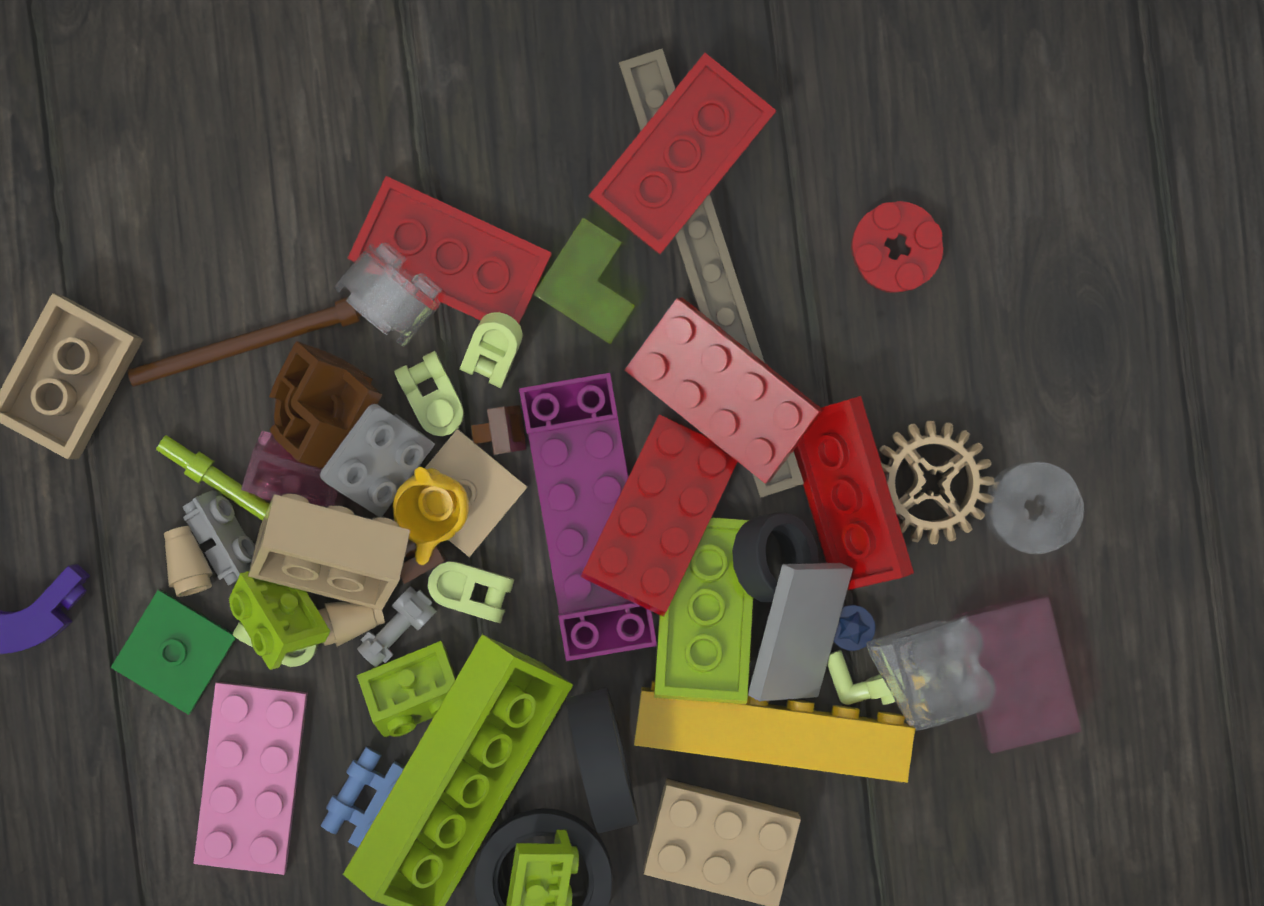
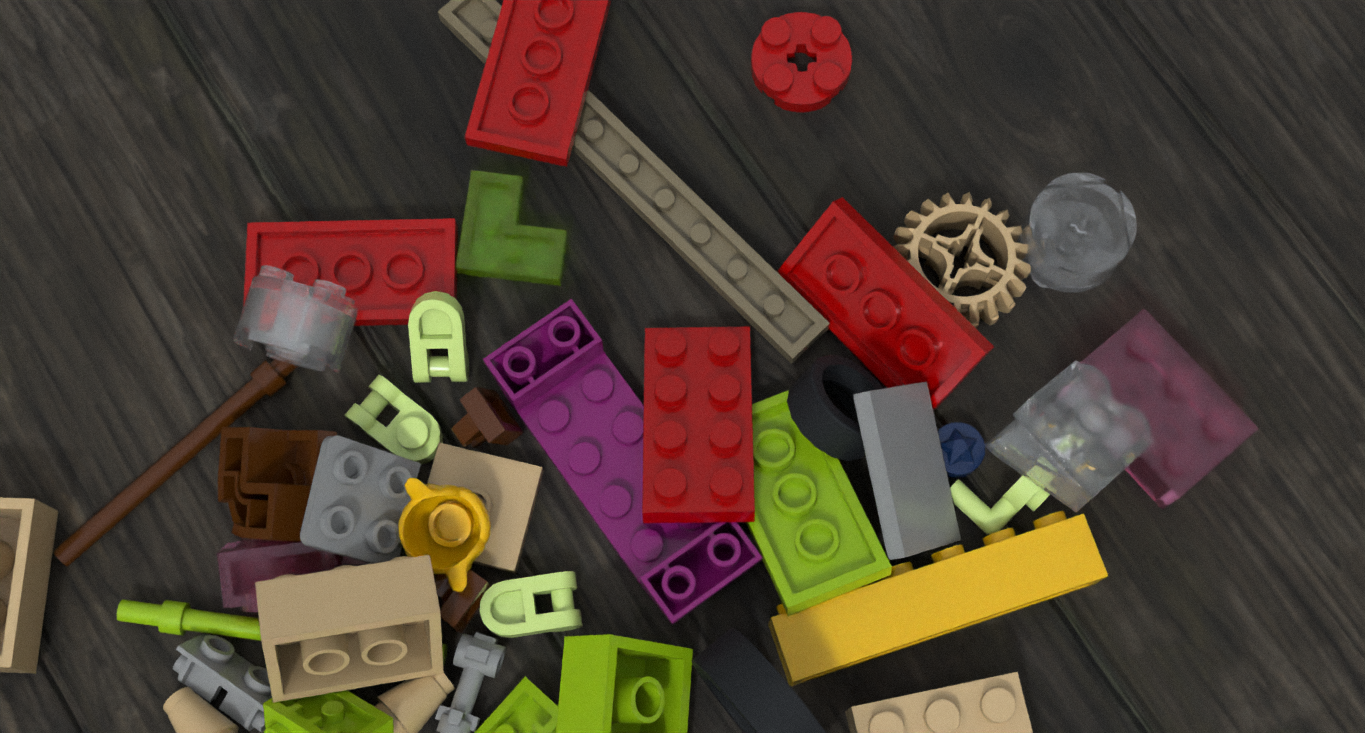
camera: 30 degrees left, 15 degrees down
plate [625,297,824,484] -> none

